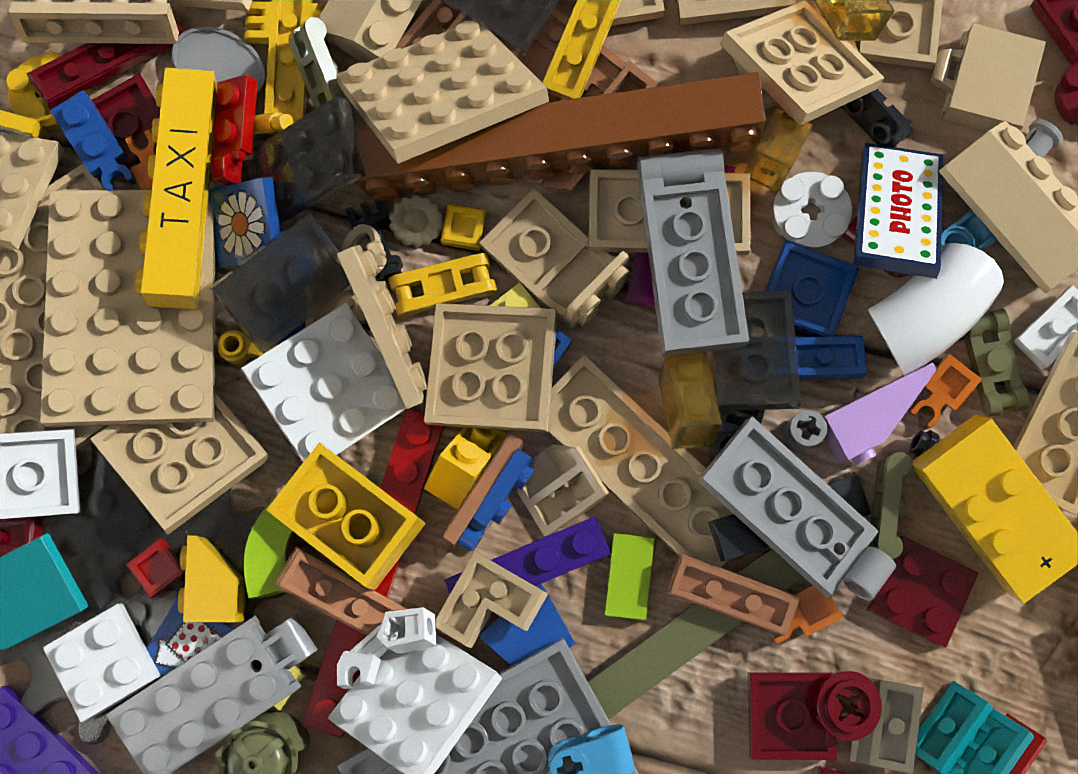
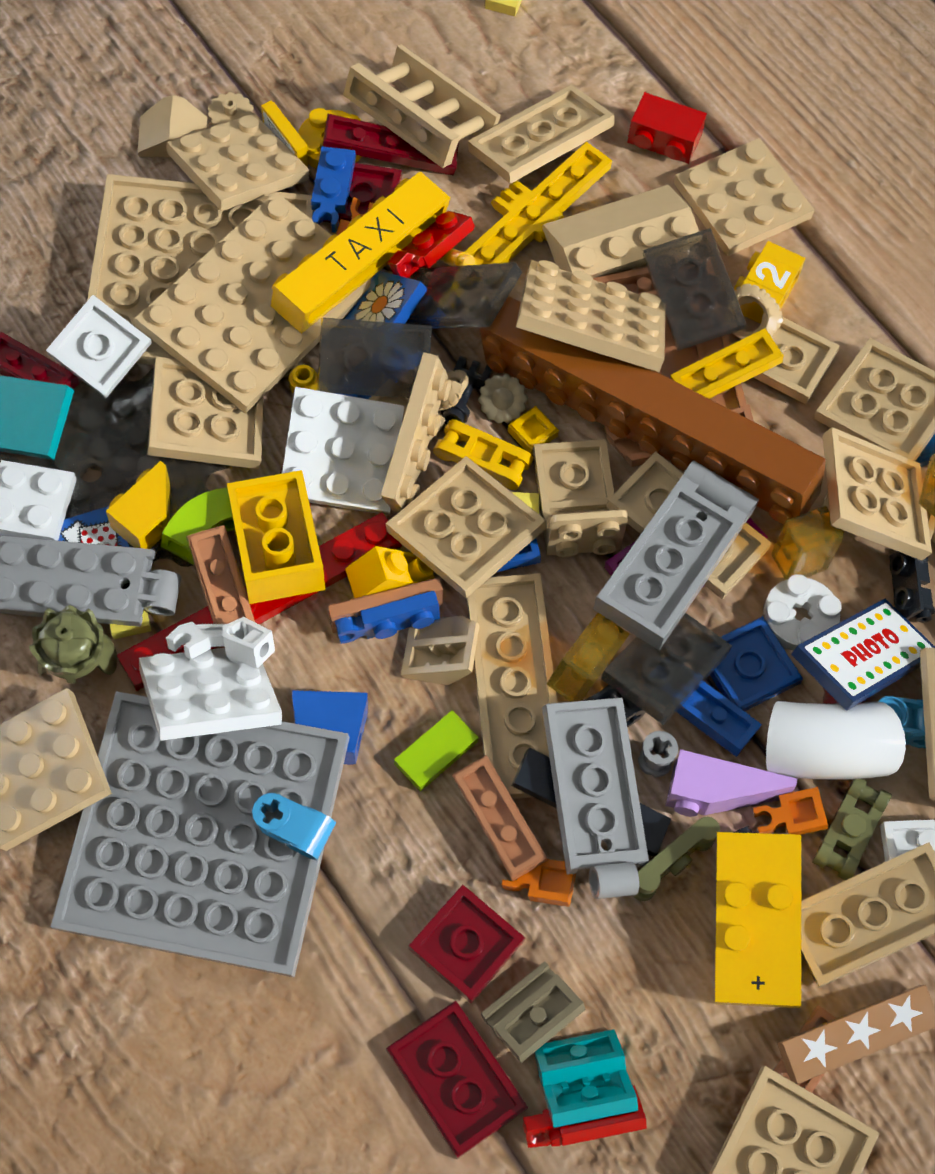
camera: 35 degrees right, 15 degrees down
red tile [126,539,185,598] -> none
light grey piece [172,27,267,97] -> none
olive plate [288,17,356,126] -> none
tan plate [435,552,548,648] -> none
dark purple plate [444,516,611,594] -> none
olive tile [588,548,803,719] -> none
dark red gear [814,671,882,741] -> none
dark red plate [866,536,979,648] -> none

